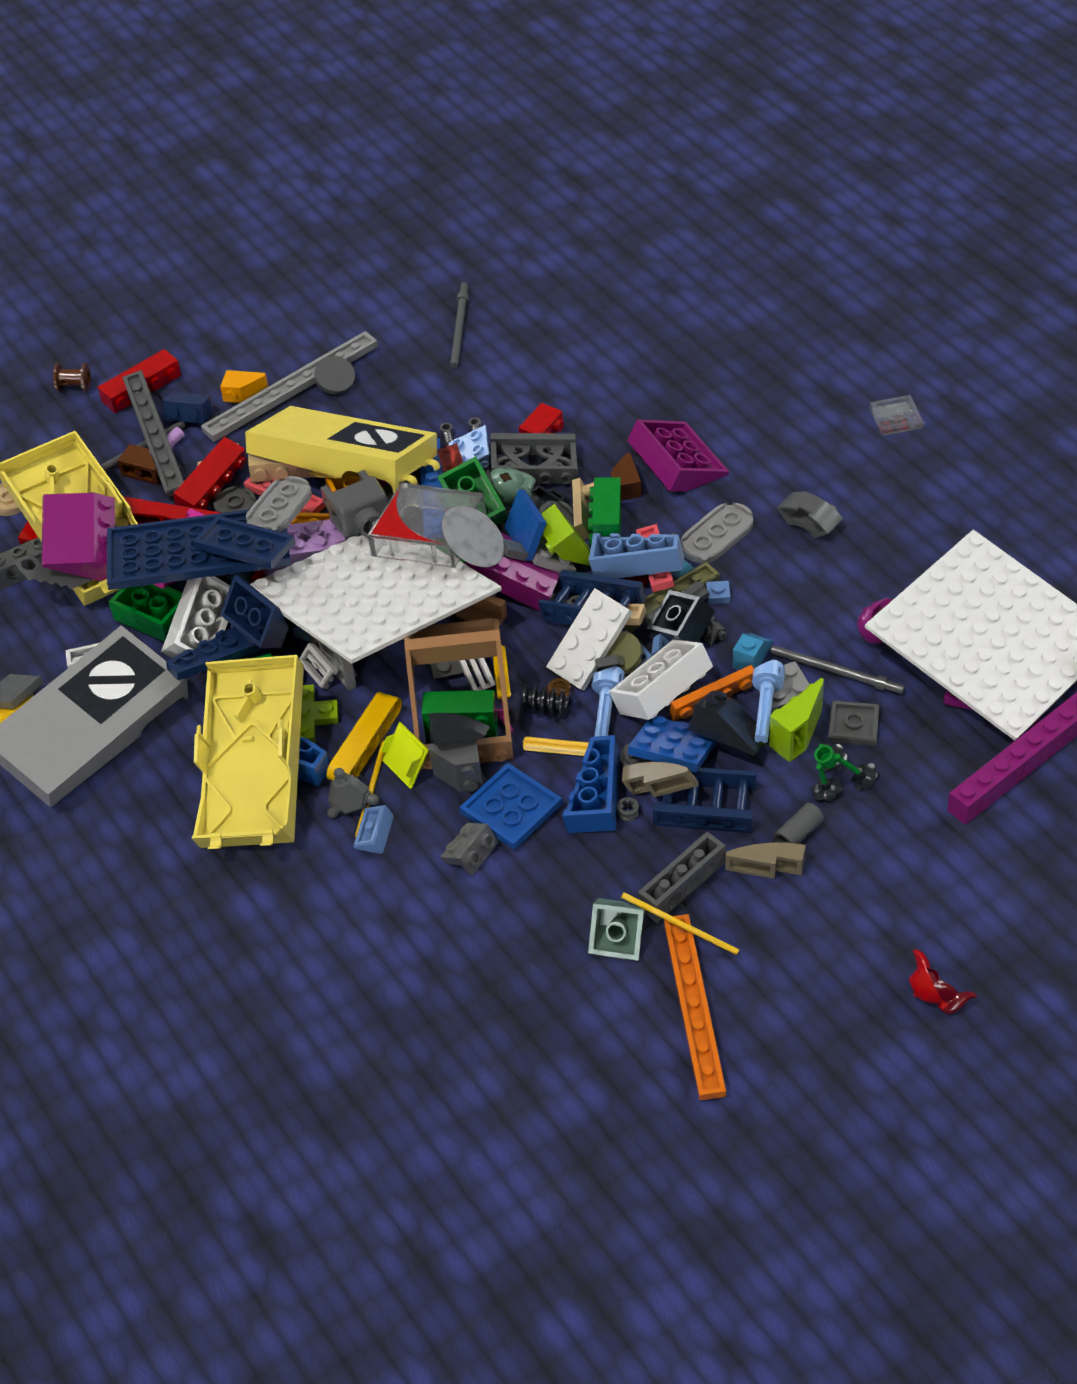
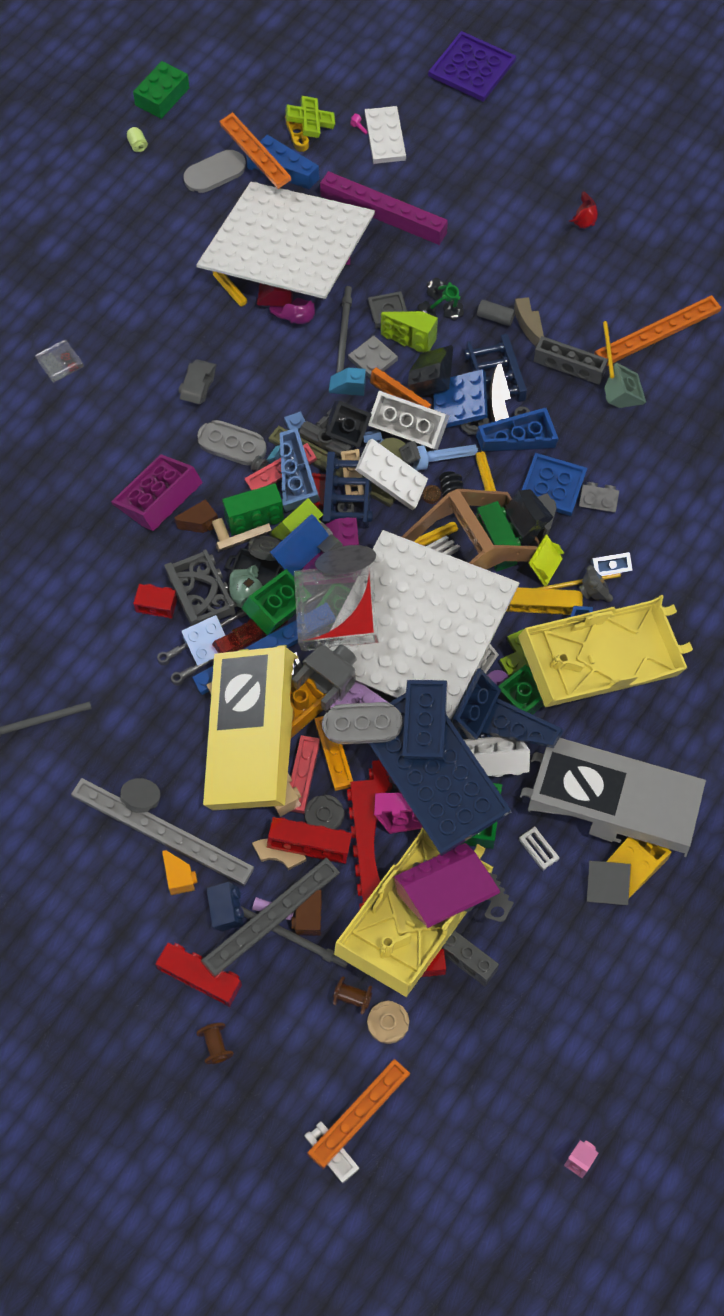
camera: 115 degrees left, 15 degrees up
light blue piece [752,660,785,743] -> none

